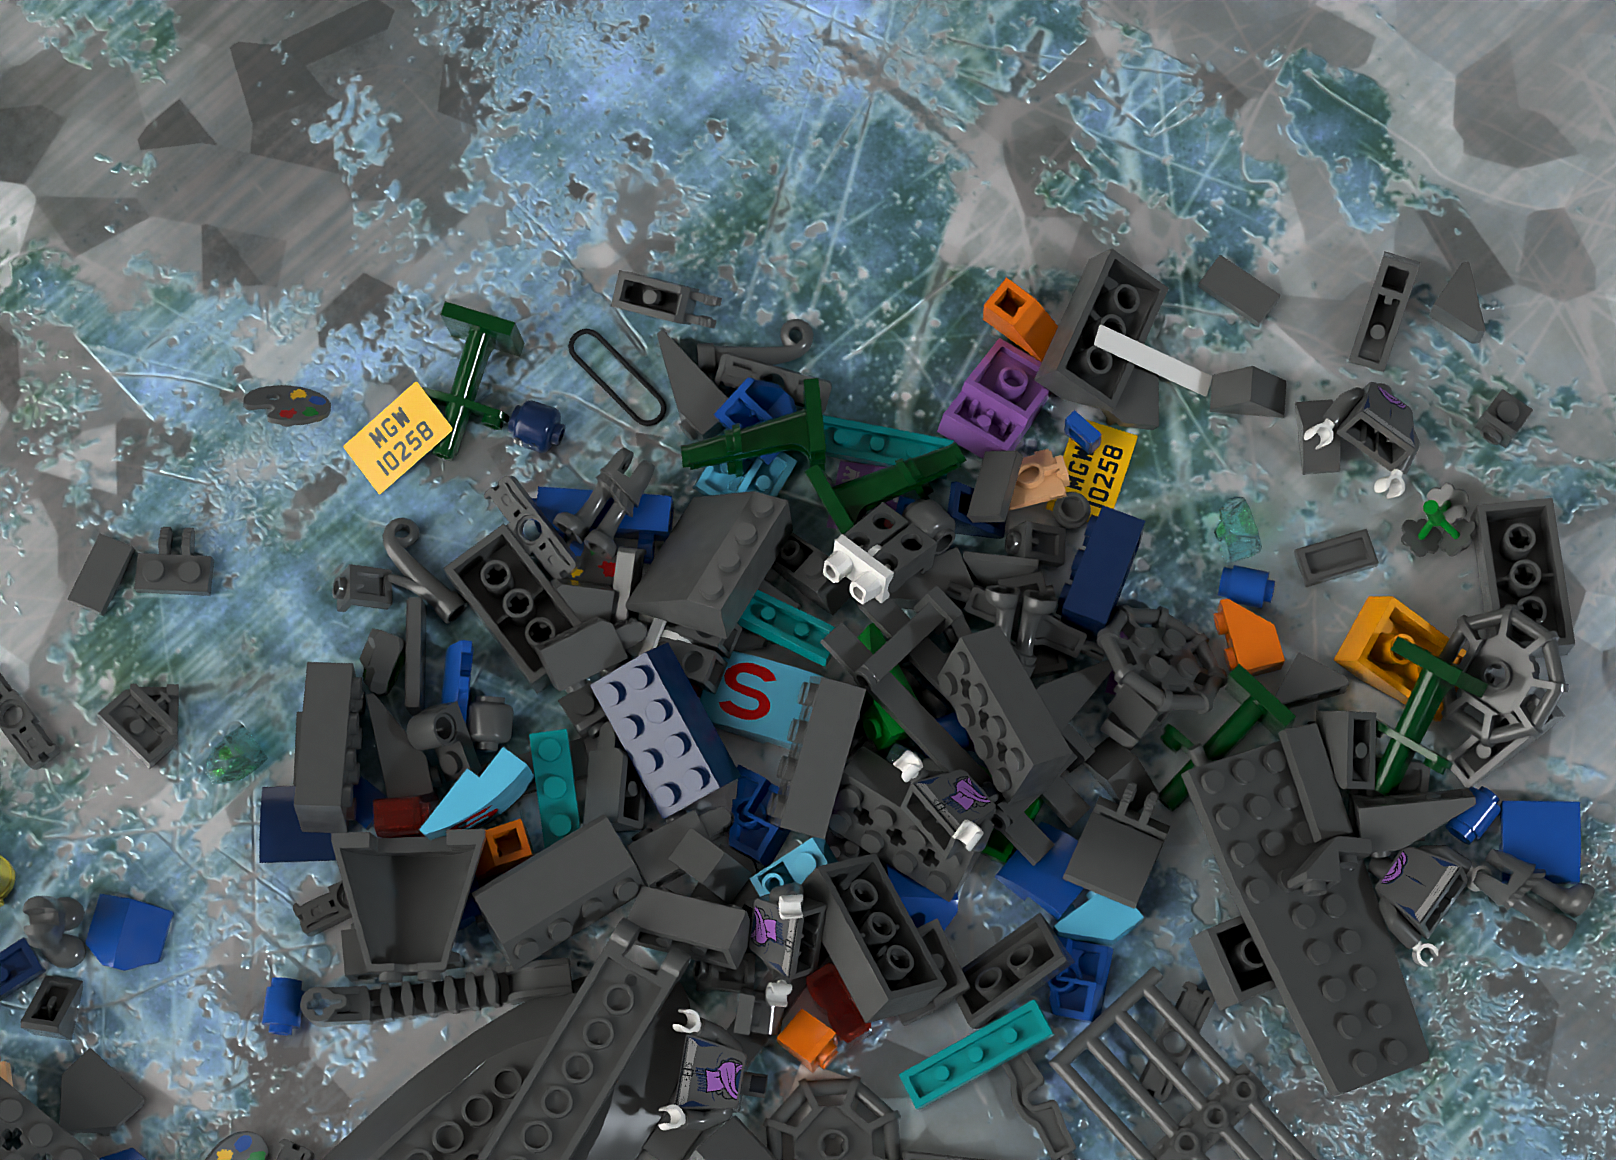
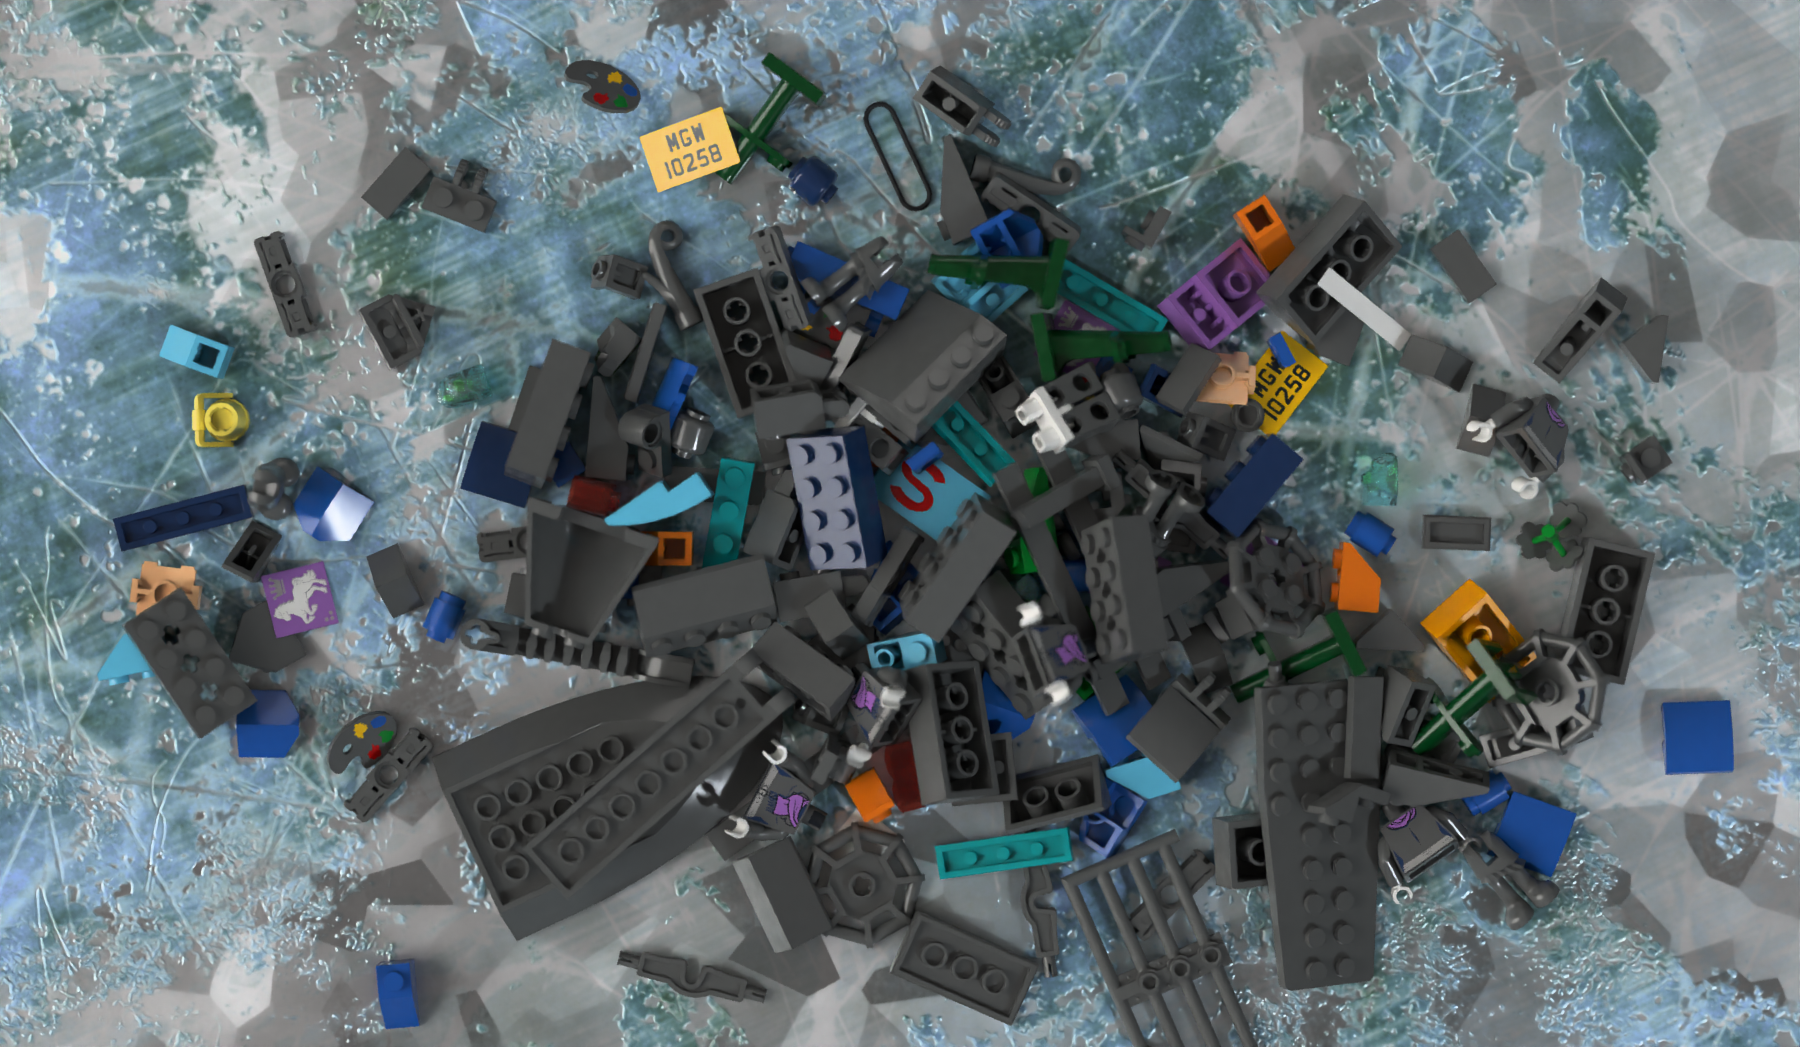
camera: 10 degrees right, 15 degrees up
none -> medium lavender sticker [261,561,339,638]
none -> dark grey slope [367,543,425,618]
none -> dark grey piece [851,526,925,627]
none -> blue tile [906,441,944,474]
none -> dark grey bracket [1121,206,1172,251]

